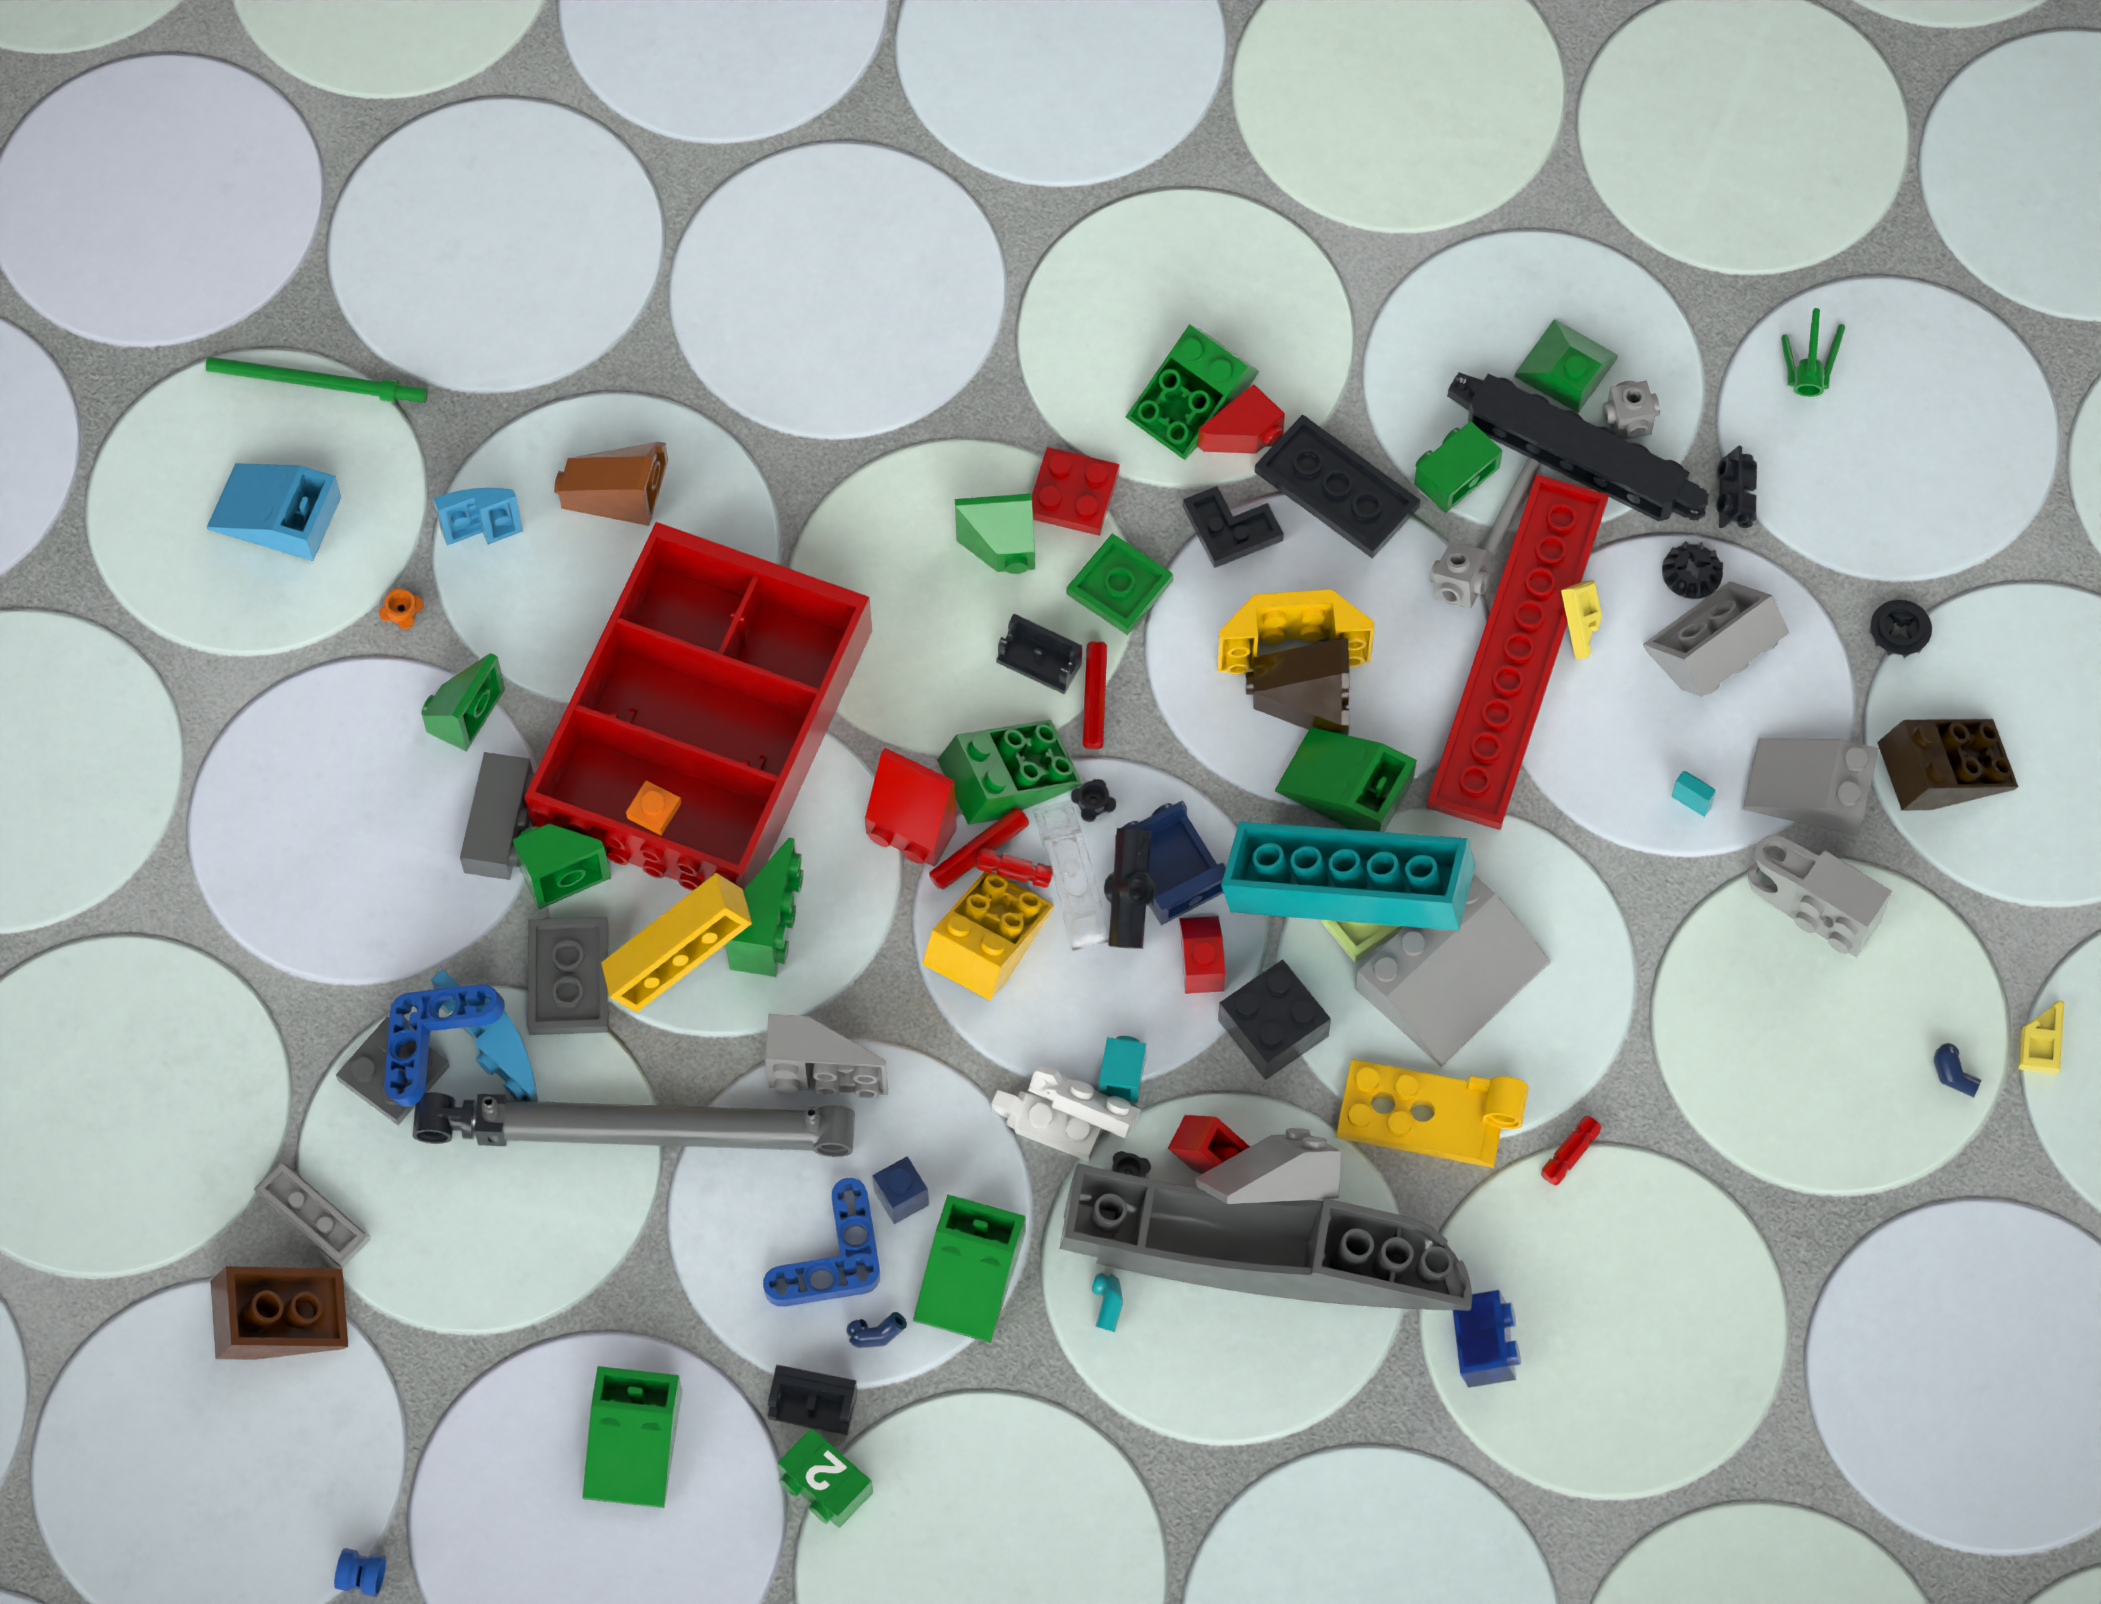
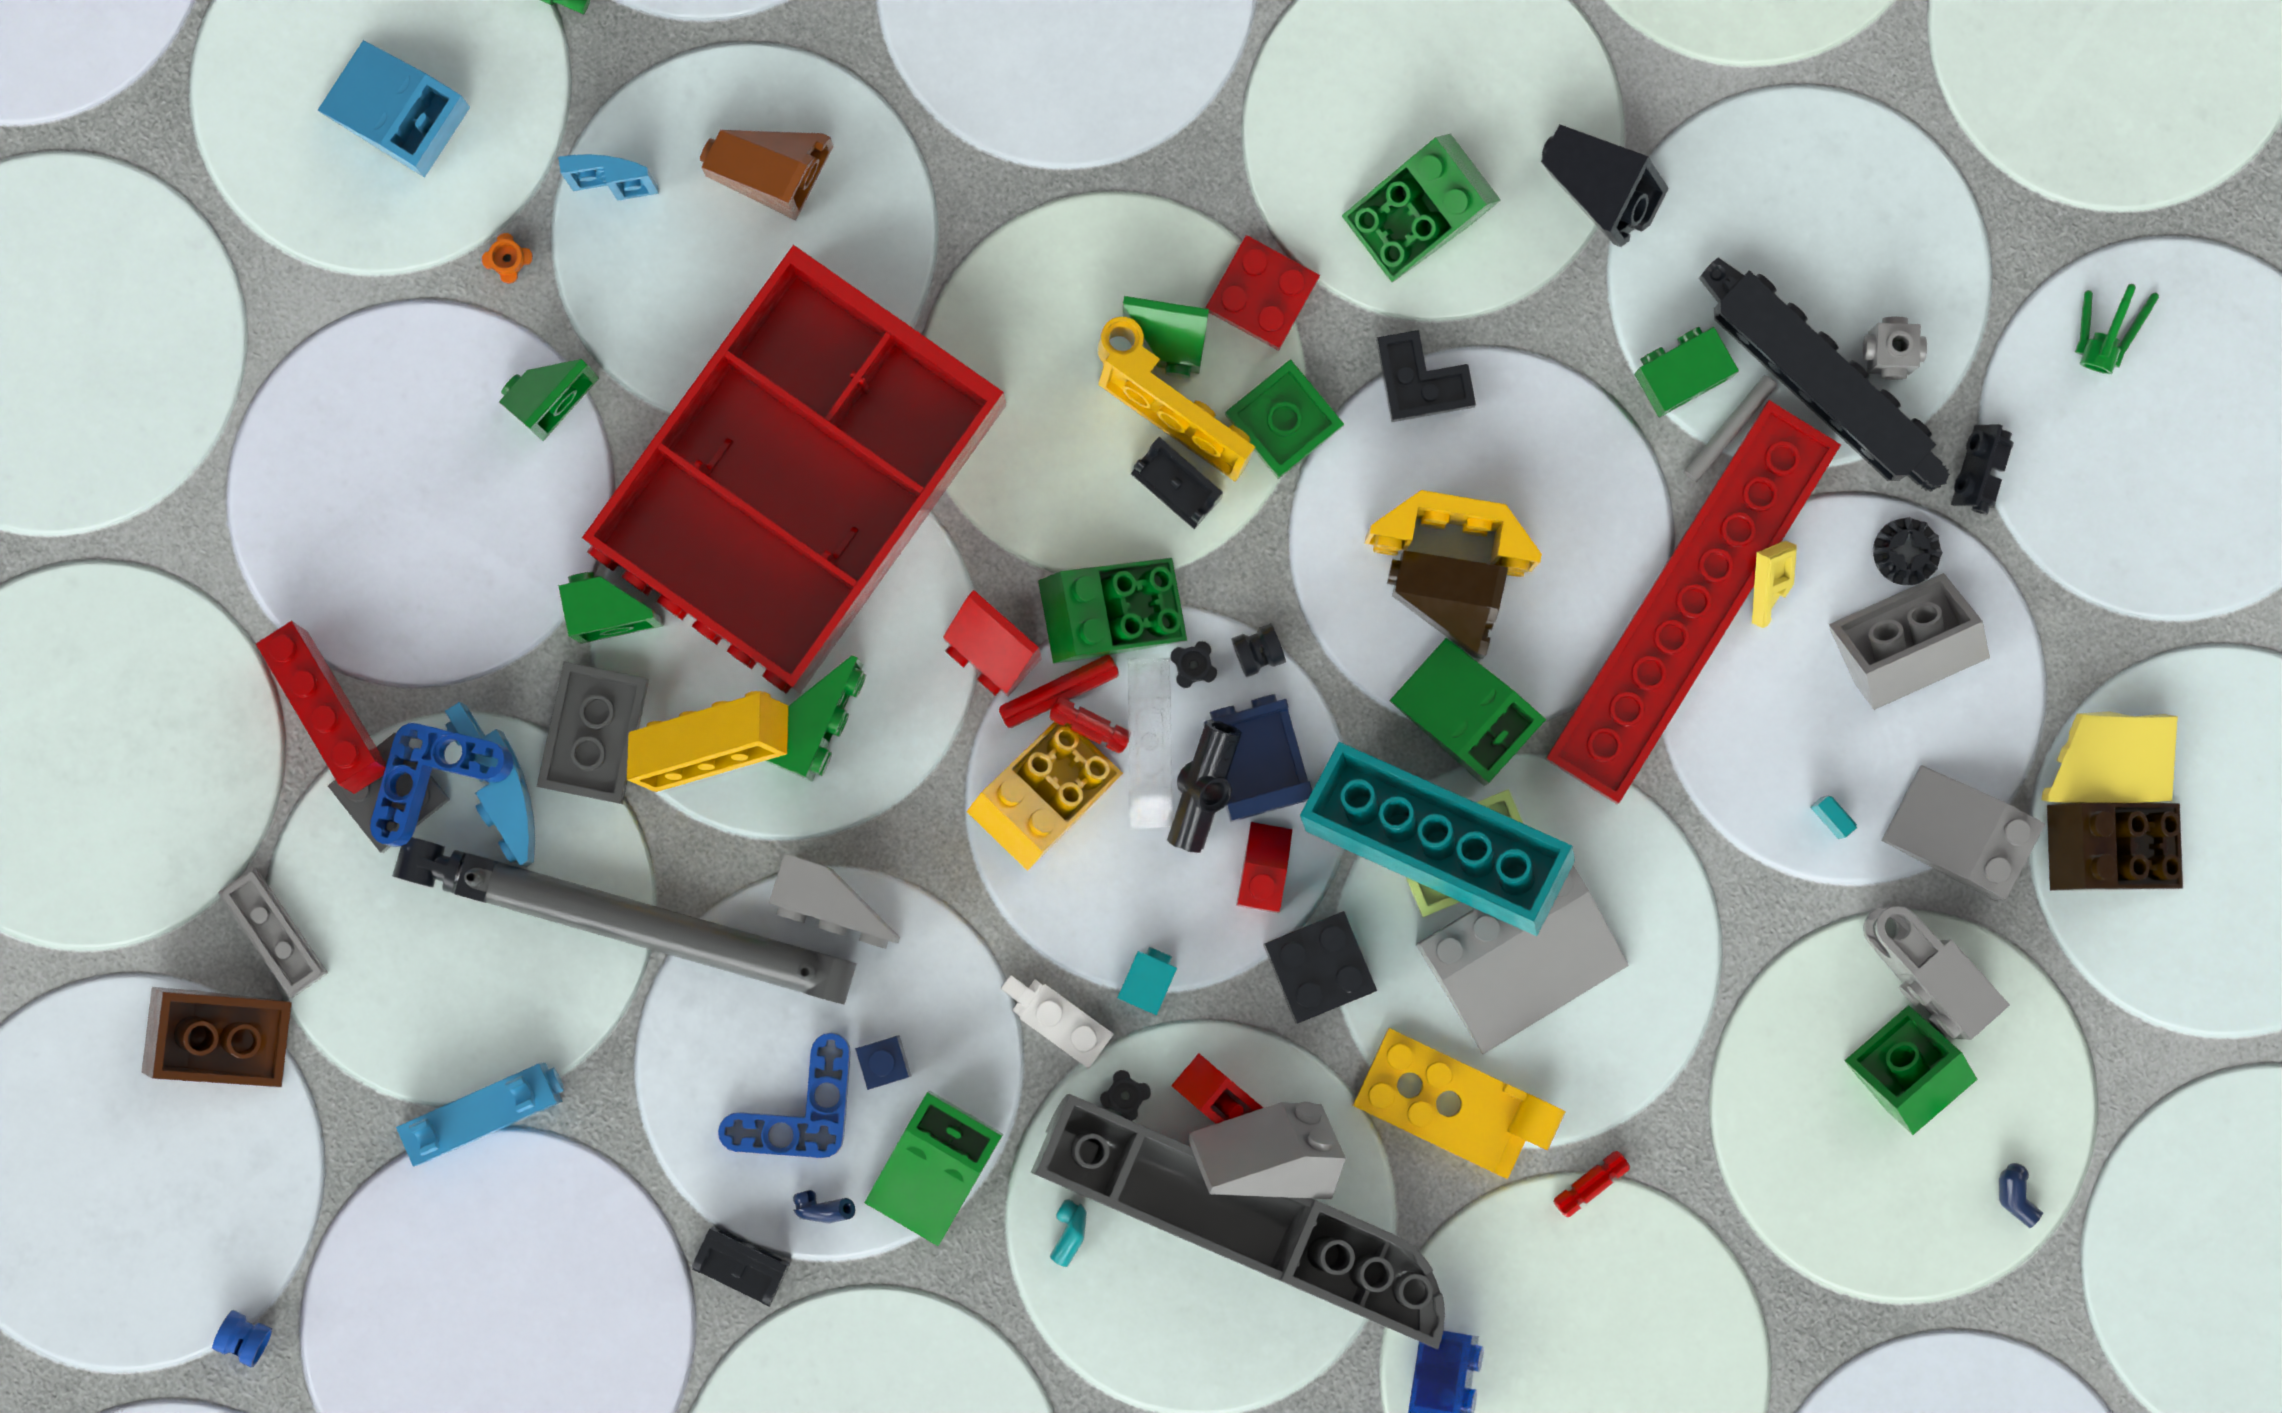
camera: 10 degrees right, 20 degrees up
dark grey brick [460,752,535,880] -> none
green slope [582,1366,682,1508] -> none
orange plate [626,781,681,836] -> none
green brick [777,1428,873,1528] -> none
white hinge [1028,1065,1141,1138] -> none
red axle [1083,641,1107,750] -> none
red slope [1198,384,1285,454] -> none
black plate [1254,414,1421,559] -> none
light grey brick [1430,542,1489,608] -> none
green slope [1514,319,1618,413] -> none
black gear [1870,600,1932,659] -> none
light yellow tile [2018,1001,2064,1074] -> none
none -> red brick [256,620,387,794]
none -> dark azure brick [396,1063,564,1167]
none -> yellow hinge [1098,317,1255,482]
none -> black wheel [1231,623,1286,678]
none -> black slope [1541,124,1669,247]
none -> green slope [1844,1005,1978,1135]
none -> light yellow slope [2042,711,2178,803]

